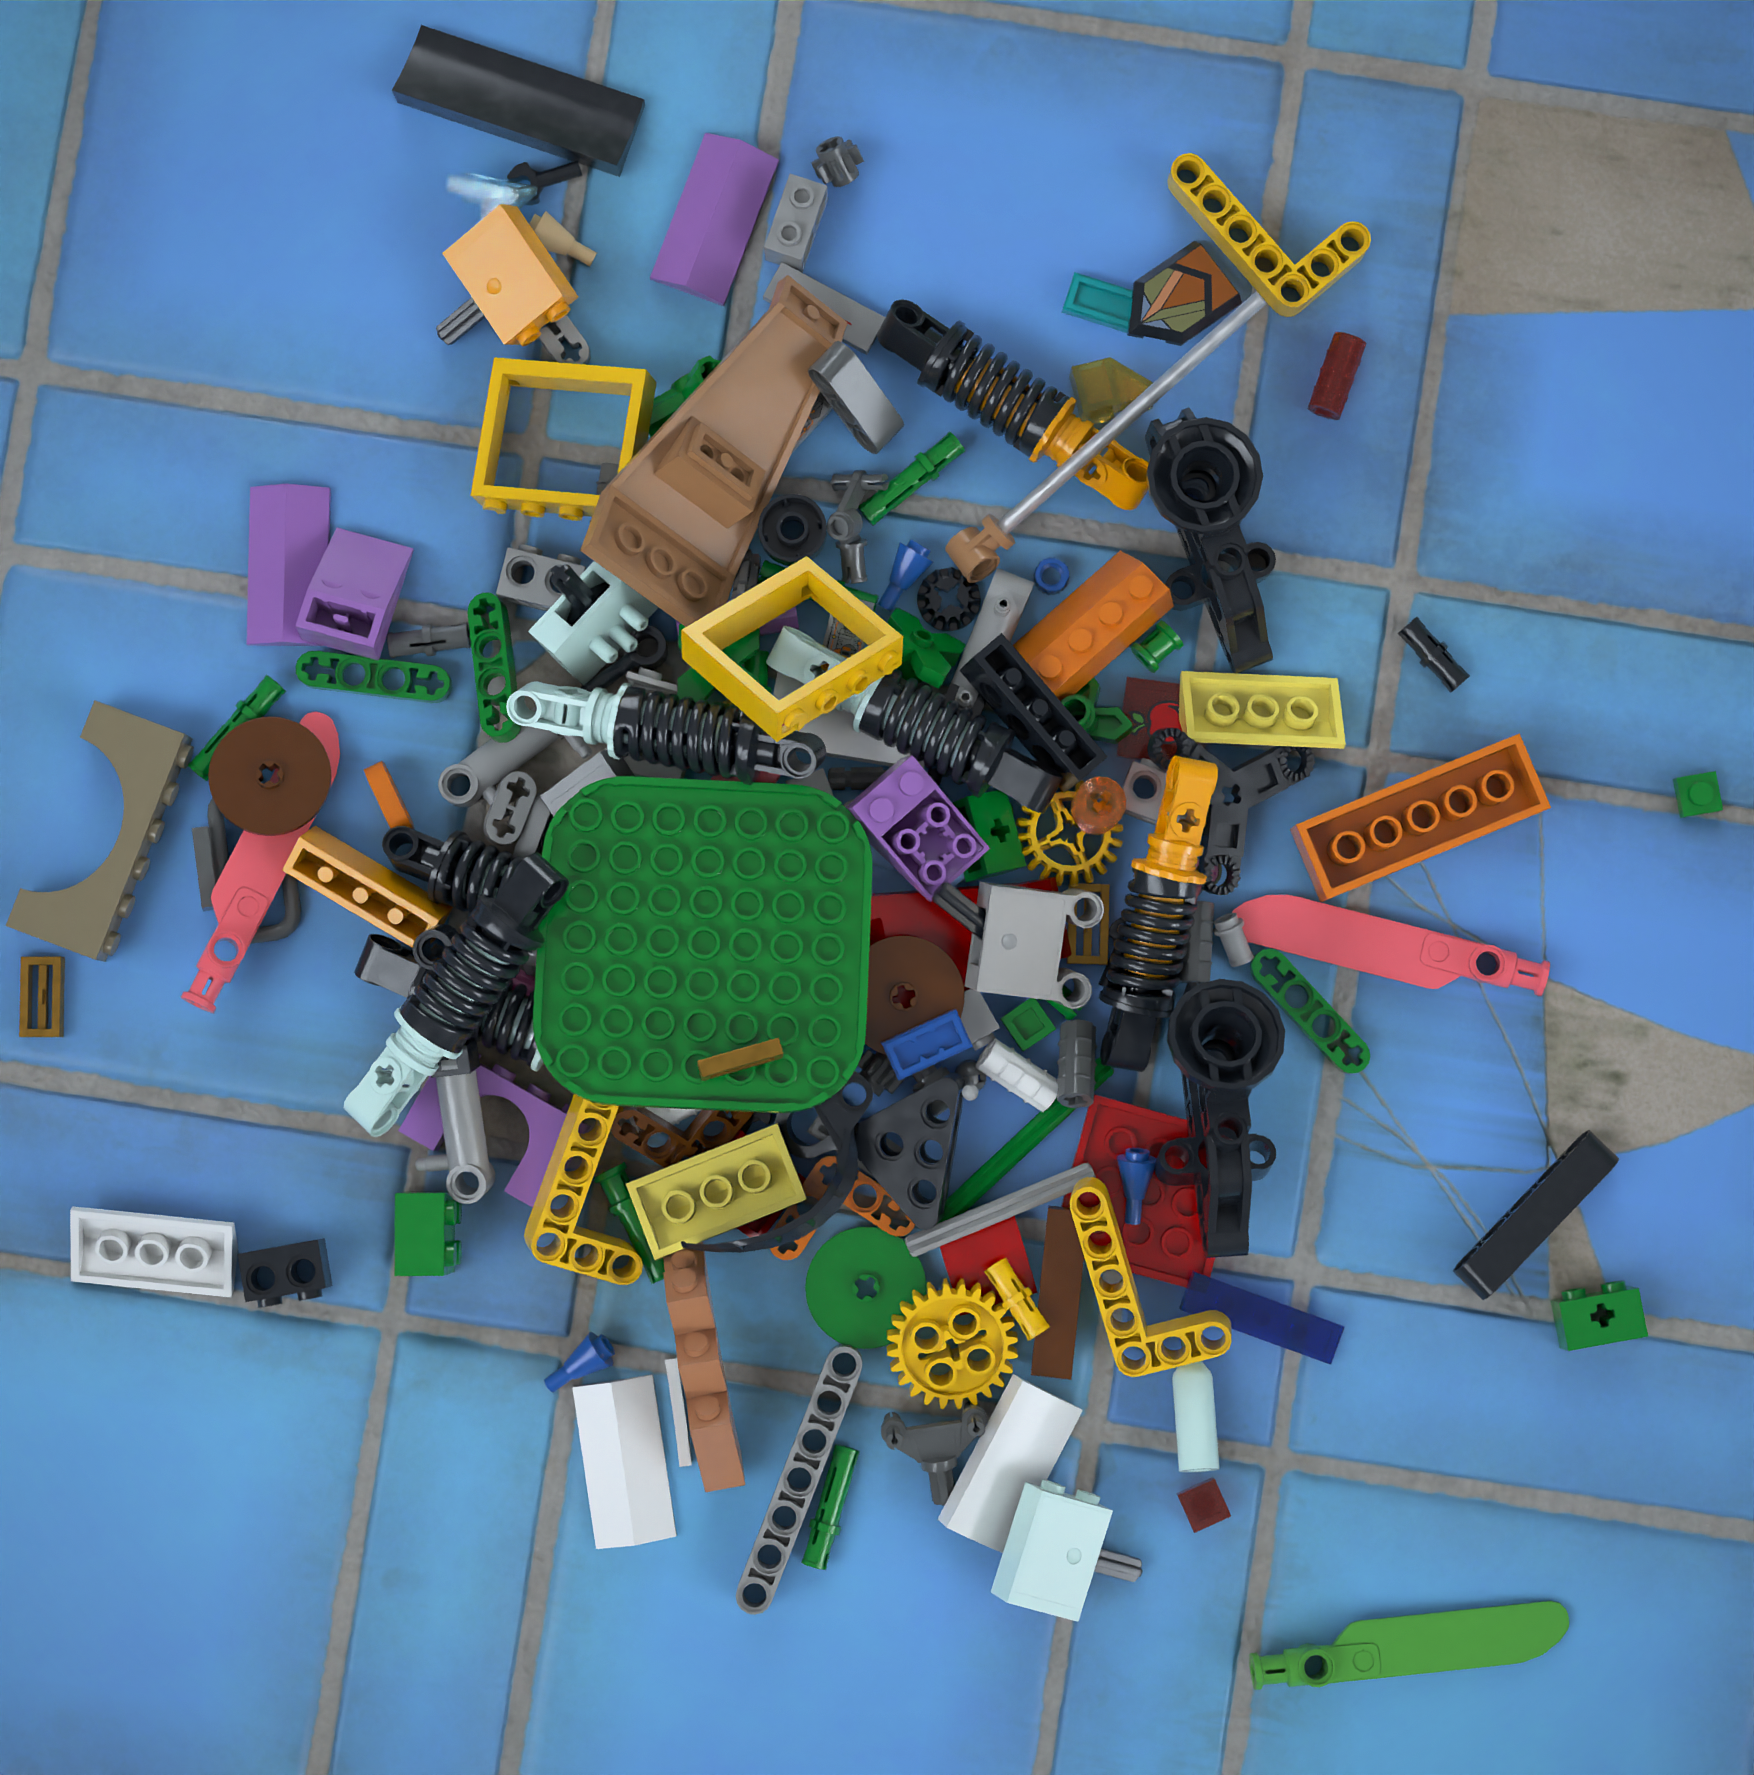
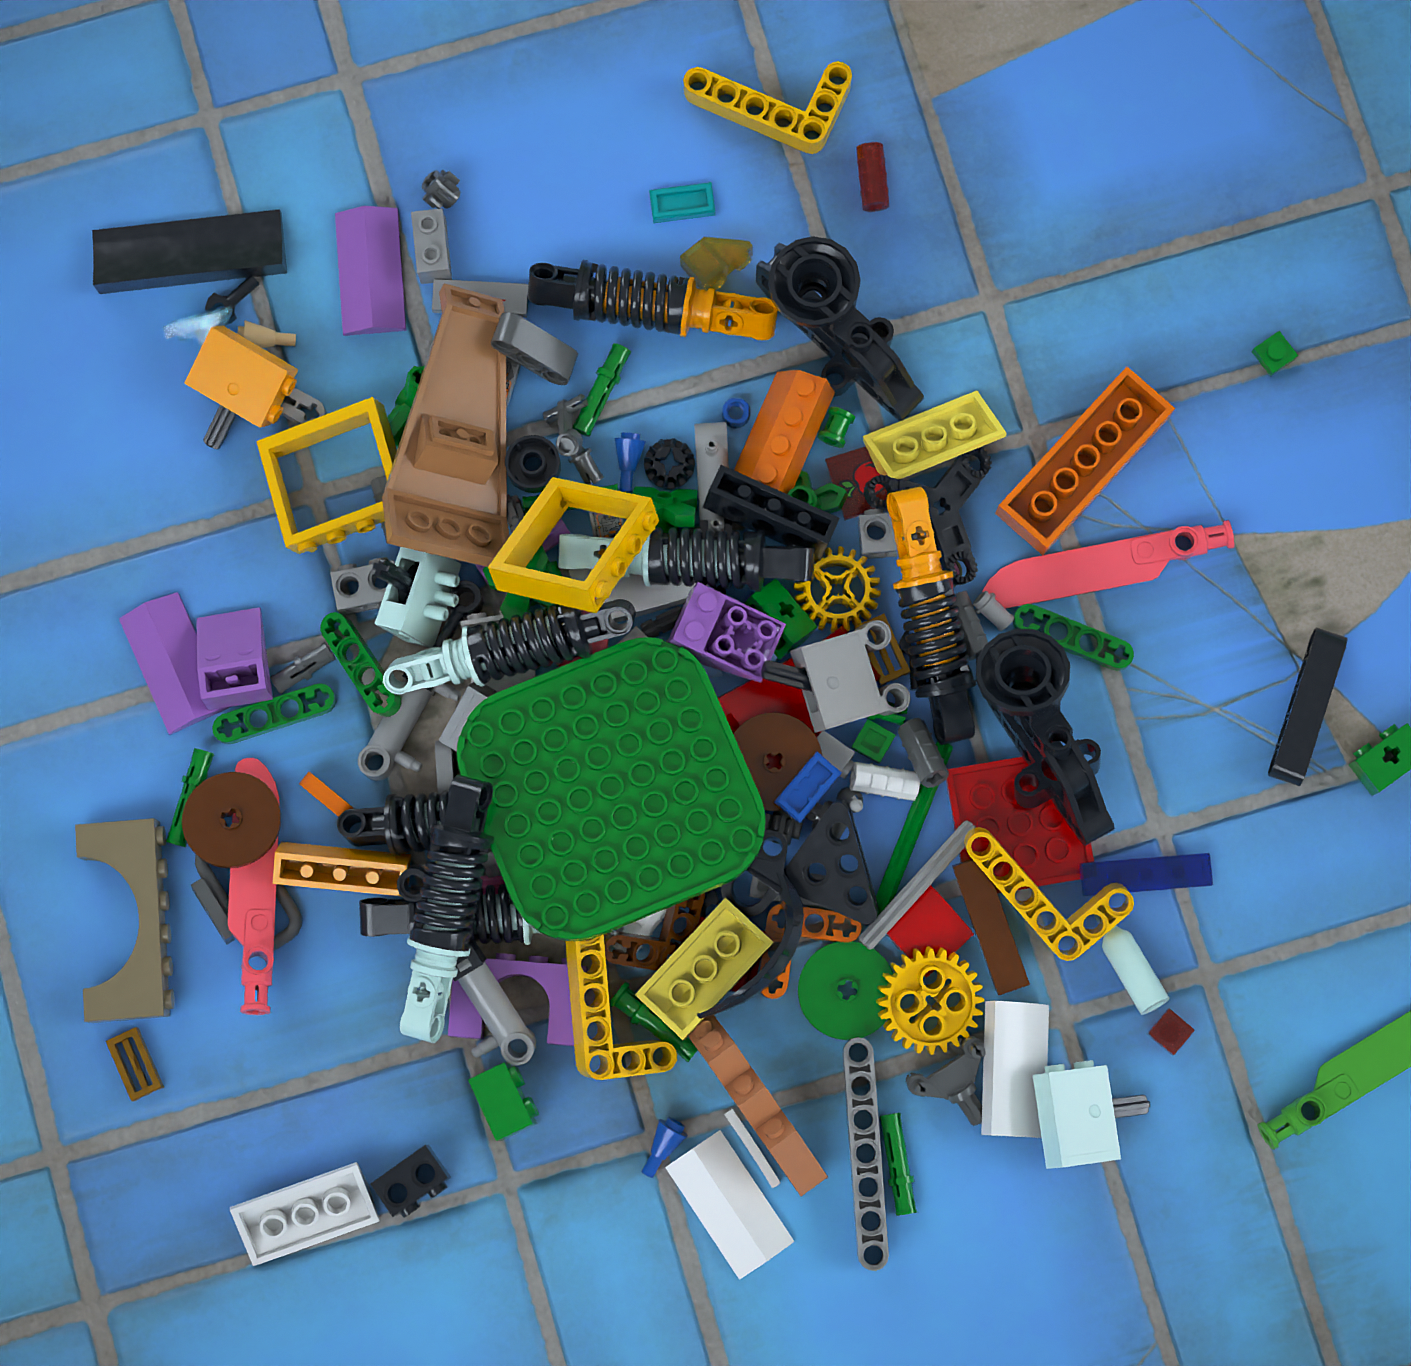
camera: 20 degrees left, 5 degrees down
light grey beam [483,771,537,846] -> none
pearl gold tile [697,1038,783,1081] -> none
flat silver piece [945,291,1267,583] -> none
yellow pin [984,1258,1050,1341] -> none
clear orange piece [1071,776,1127,835] -> none
blue cone [1117,1148,1157,1225] -> none
tile [1127,241,1242,346] -> none
black pin [1397,617,1470,693] -> none

